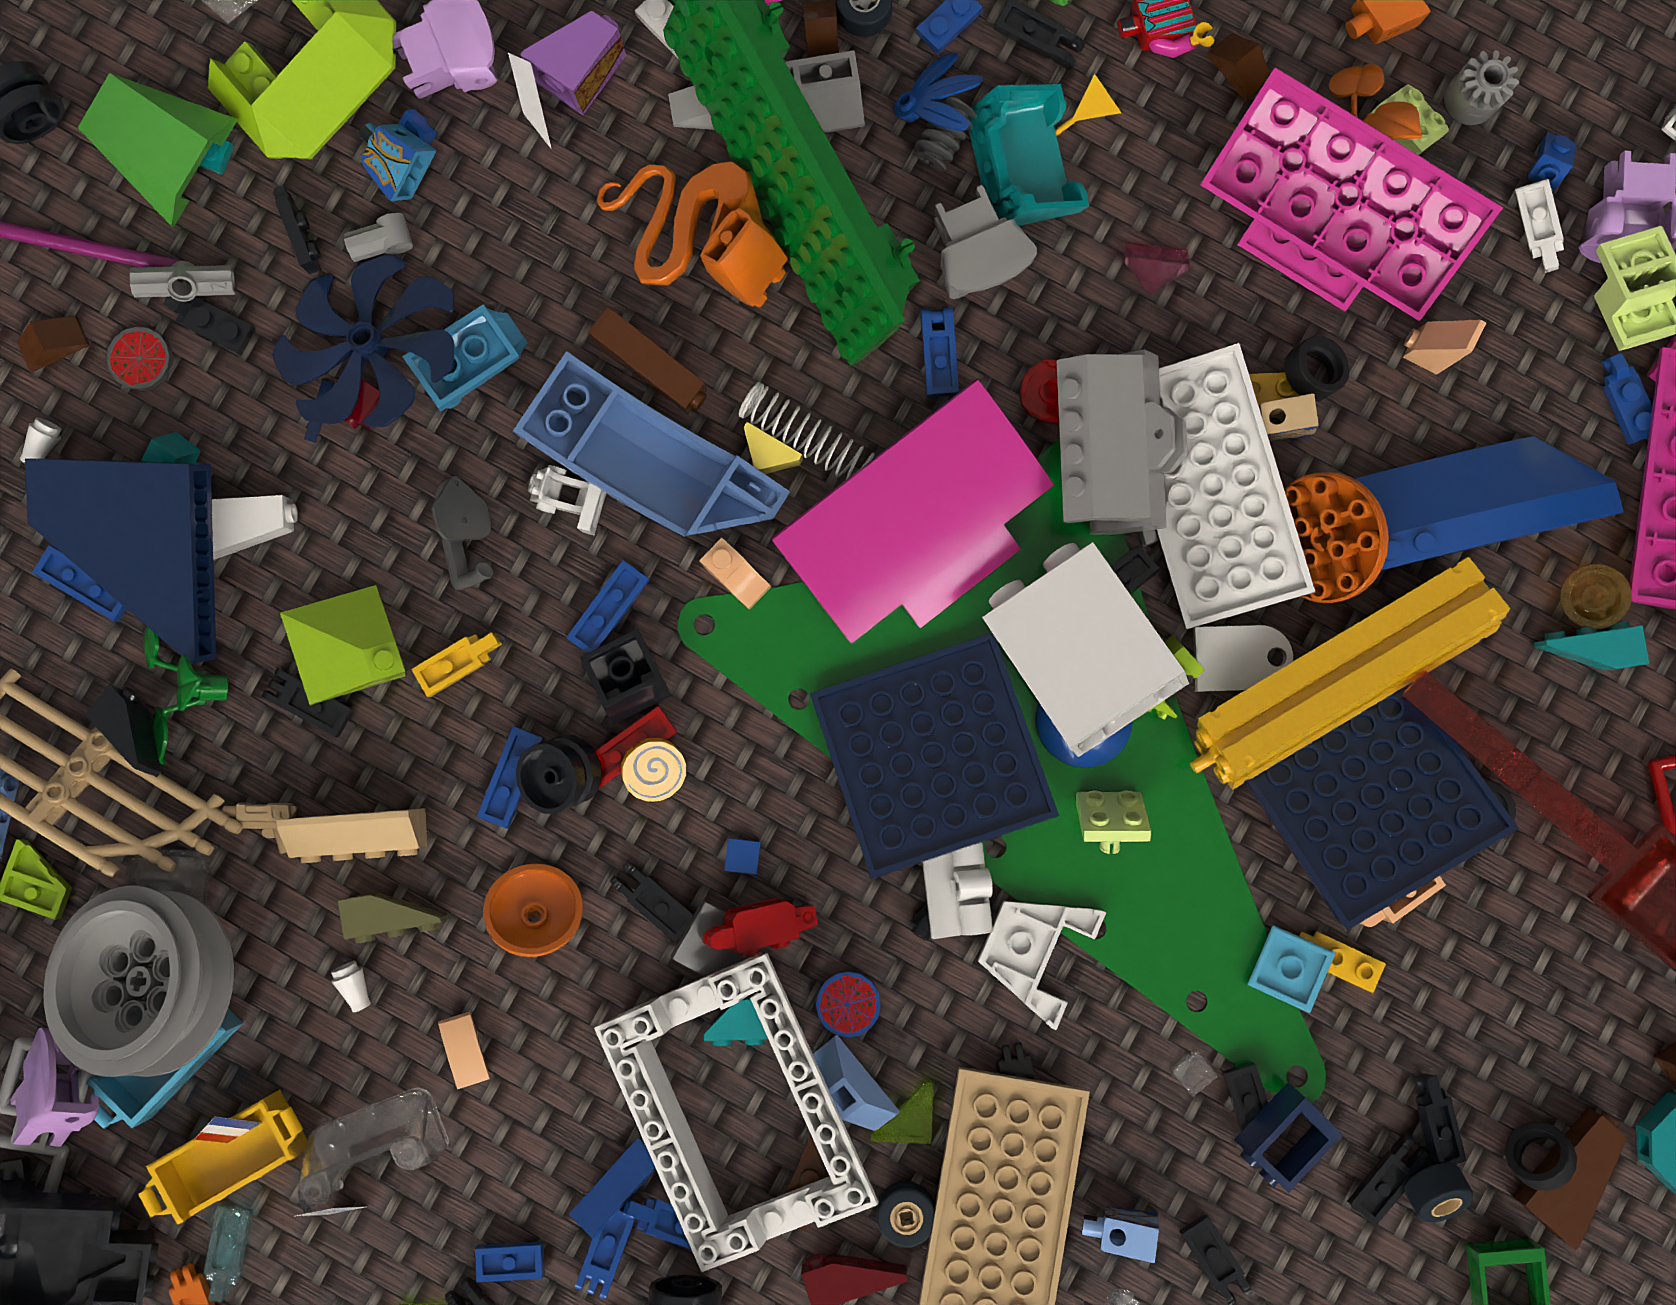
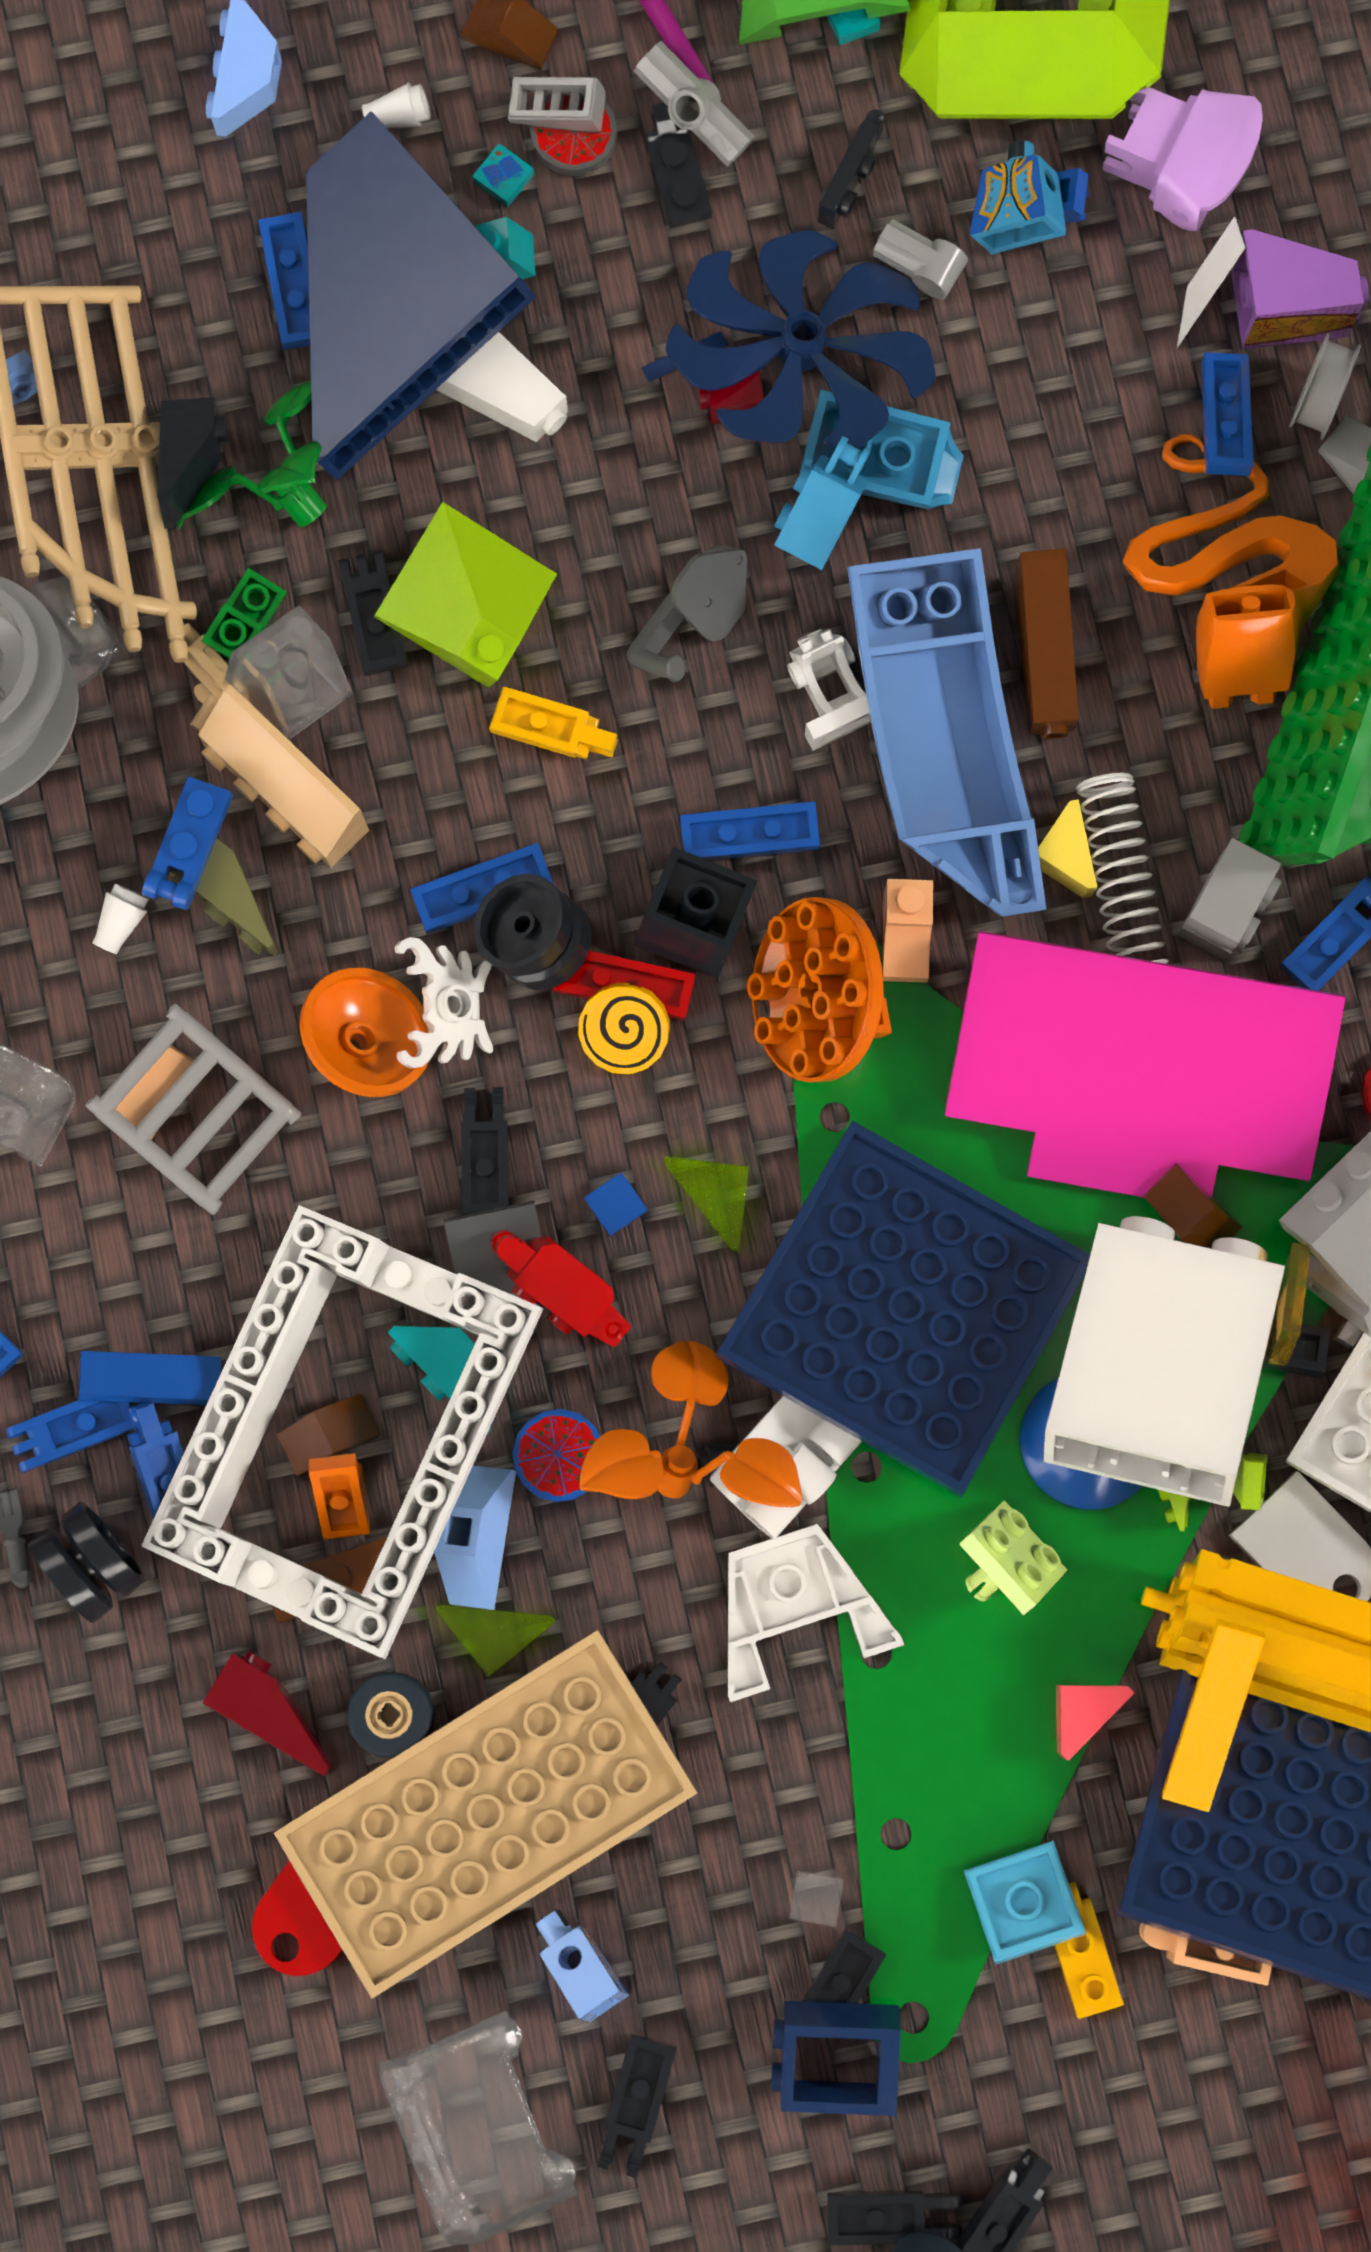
camera: 45 degrees right, 5 degrees down
none -> light grey bar [85,1004,302,1215]
none -> blue plate [142,776,233,911]
none -> green slope [201,568,287,666]
none -> clear slope [225,605,352,740]
none -> reddish brown slope [277,1394,381,1477]
none -> orange slope [309,1453,370,1540]
none -> white animal [394,937,494,1068]
none -> teal tile [472,143,534,208]
none -> light grey slope [508,77,606,132]
none -> orange plant [579,1340,802,1507]
none -> clear neon green tile [664,1156,749,1252]
none -> orange bracket [747,897,892,1082]
none -> dark azure brick [774,436,871,570]
none -> coral slope [1056,1685,1135,1761]
none -> reddish brown slope [1144,1163,1243,1249]
none -> yellow tile [1162,1619,1265,1812]
none -> light grey piece [1177,838,1282,961]
none -> blue plate [1201,352,1253,476]
none -> clear yellow tile [1269,1243,1311,1366]
none -> light grey wheel [1289,333,1361,440]

